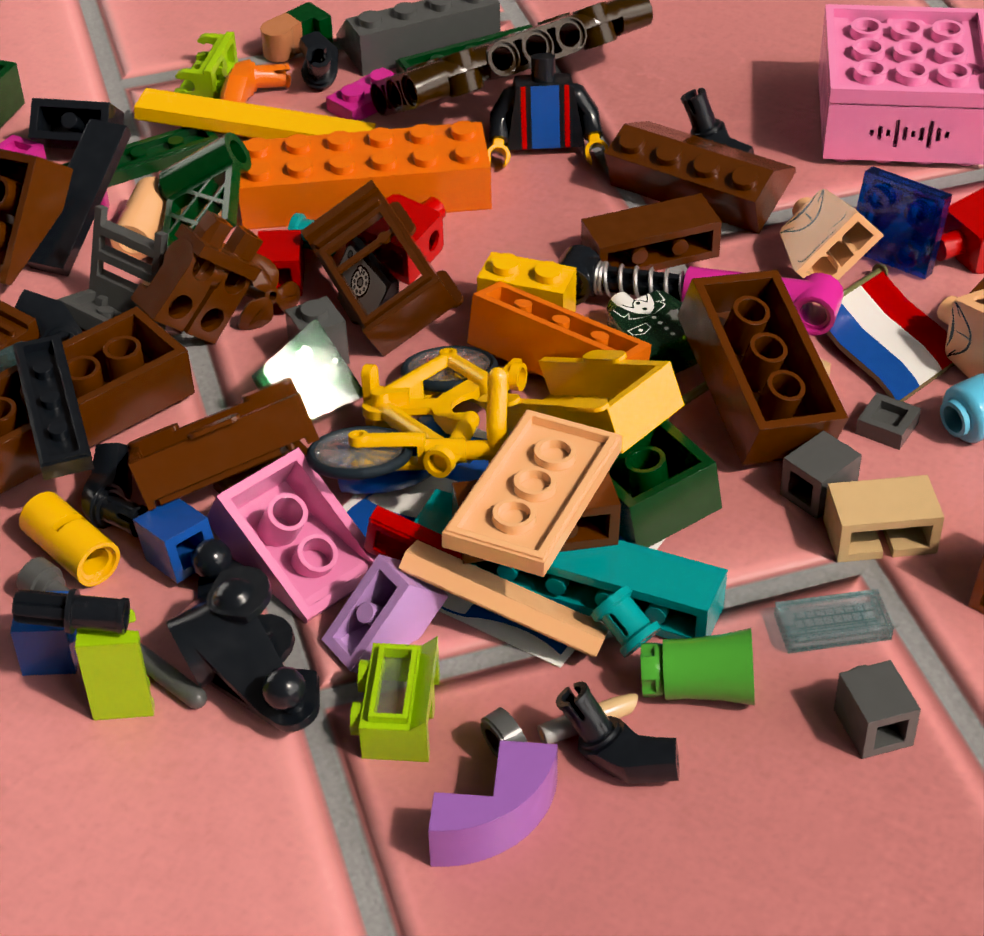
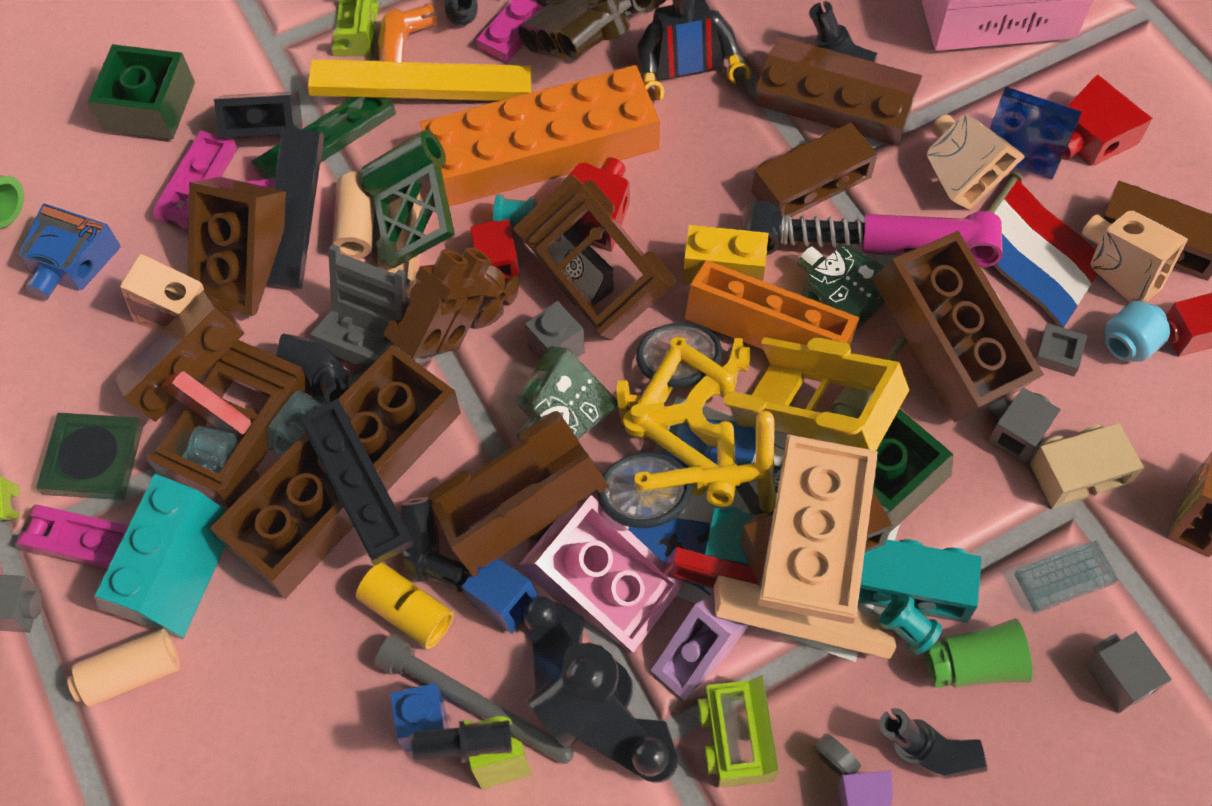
camera: 10 degrees left, 20 degrees up
piece [537,694,638,744] -> none

